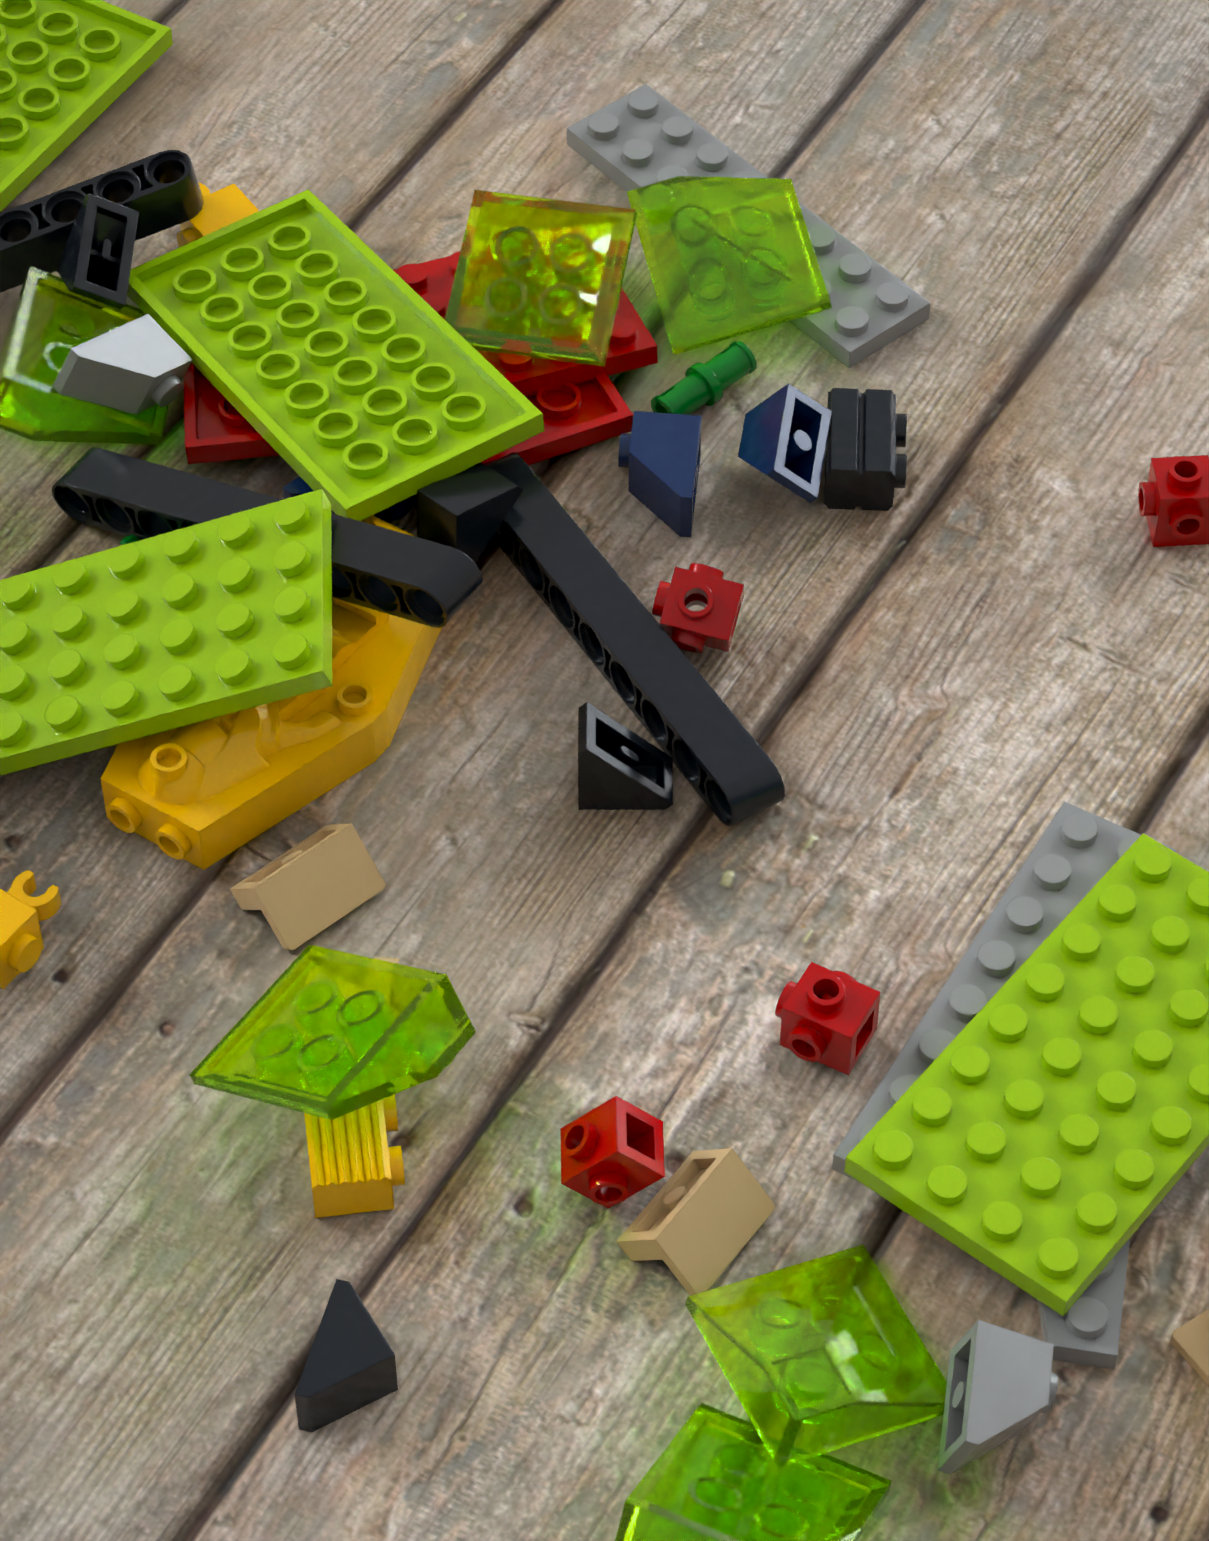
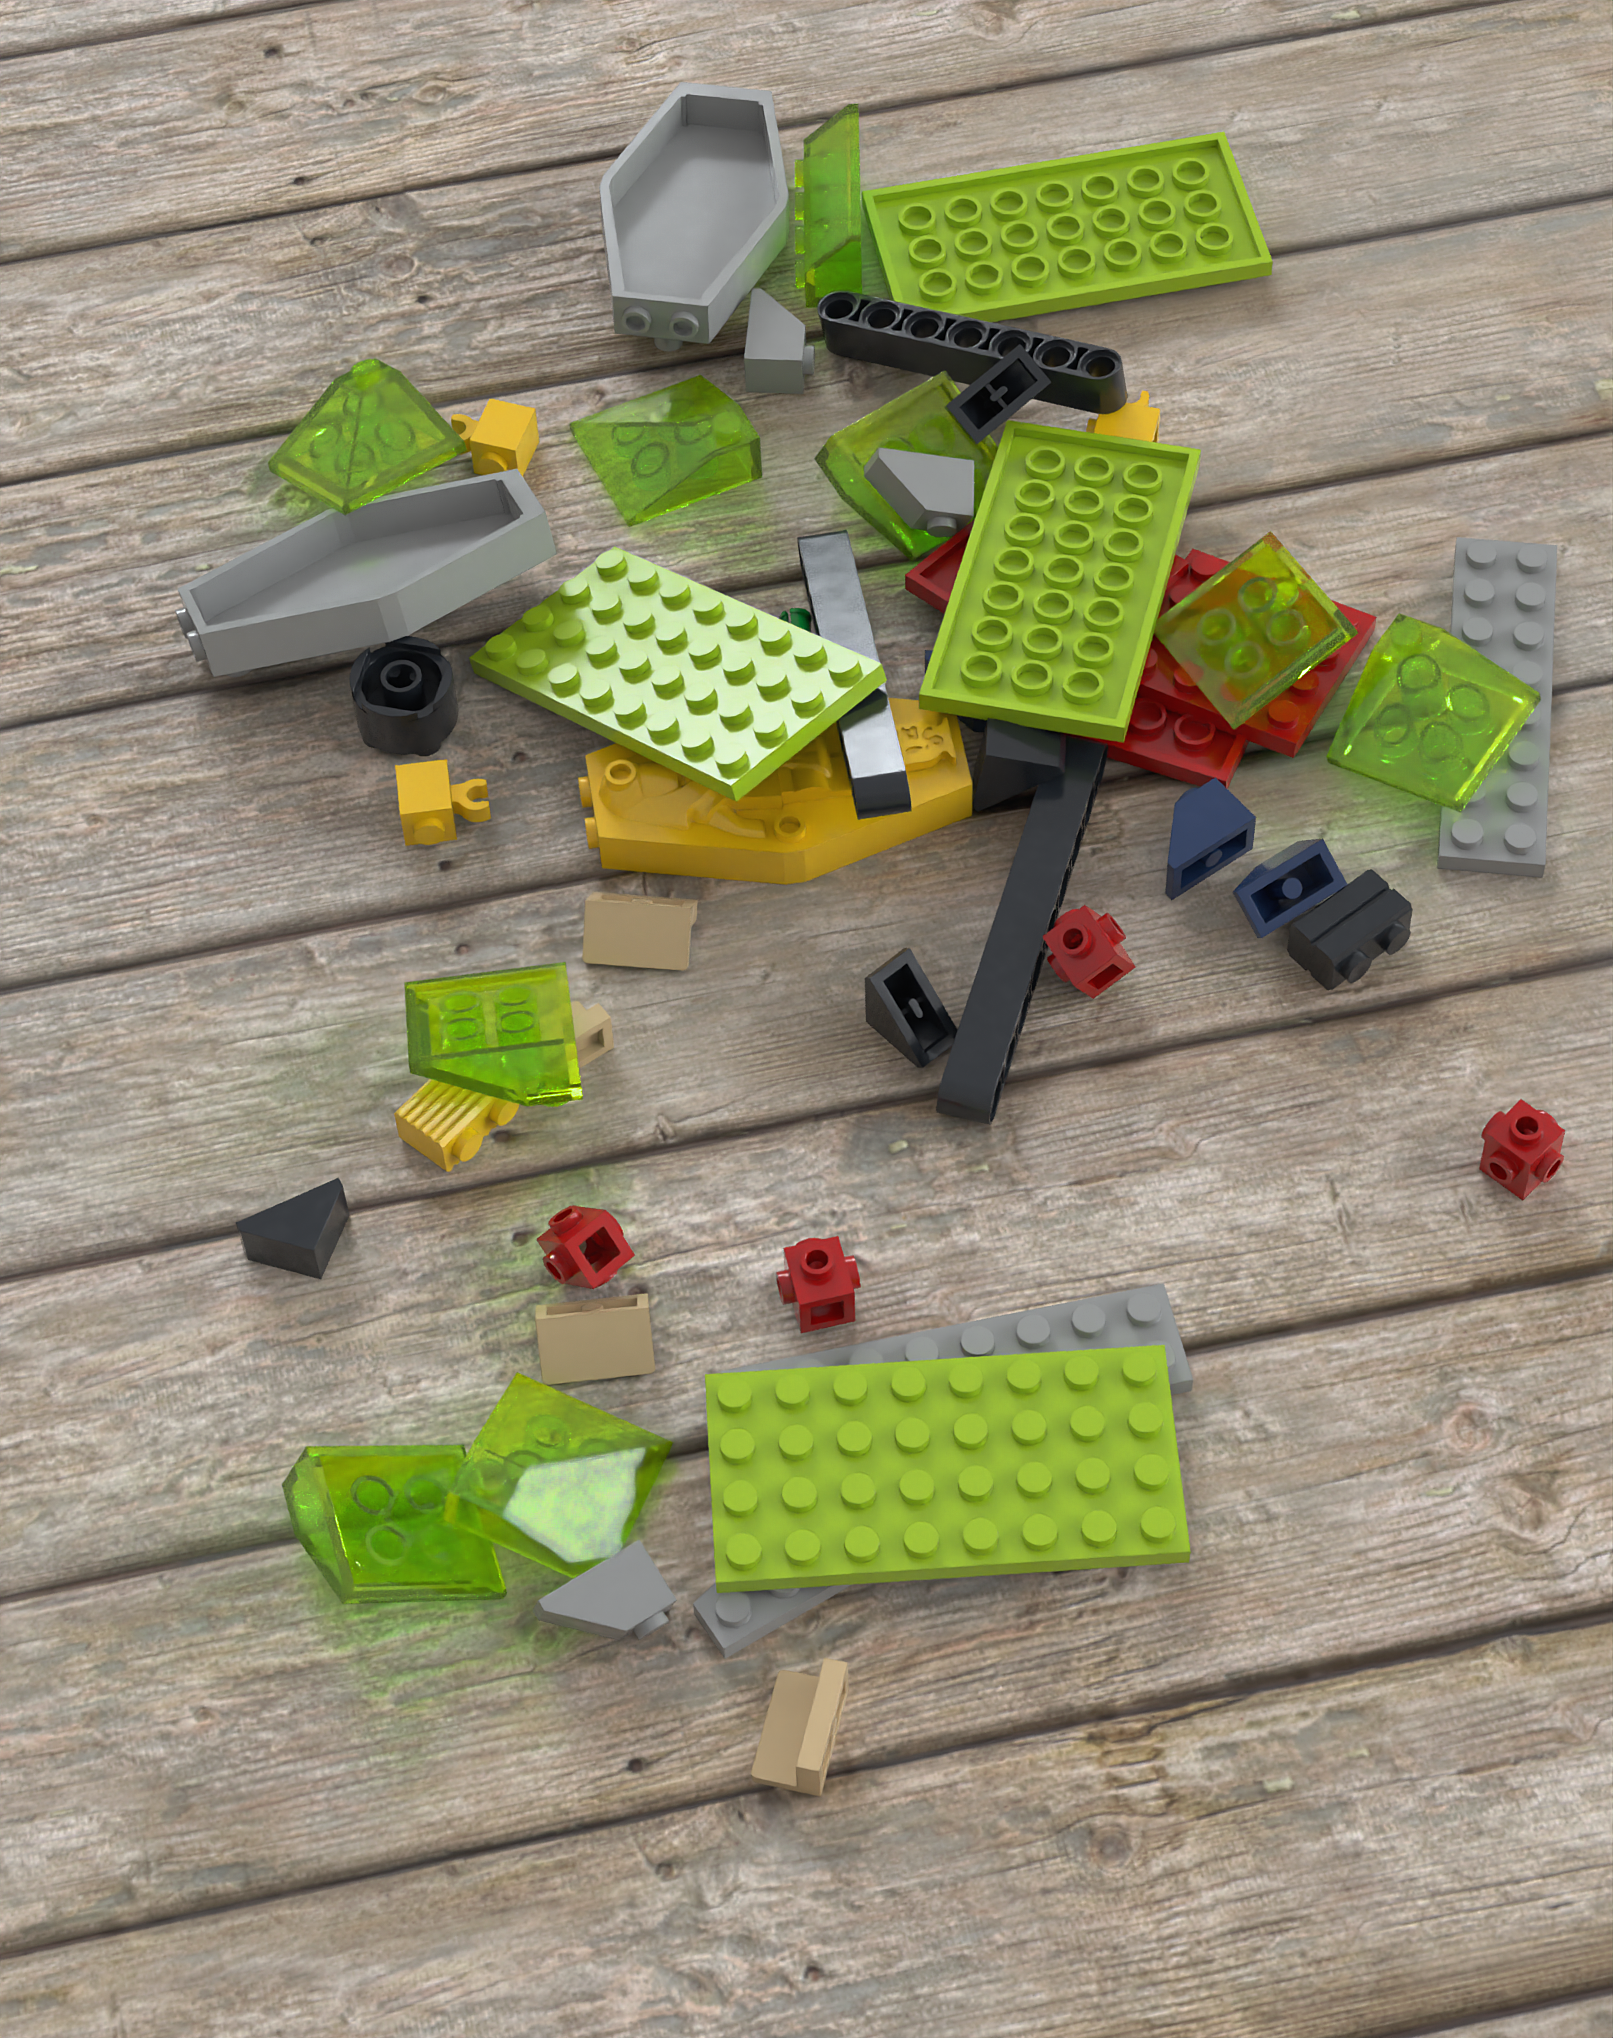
camera: 50 degrees right, 5 degrees up
green pin [651,341,757,415] -> none

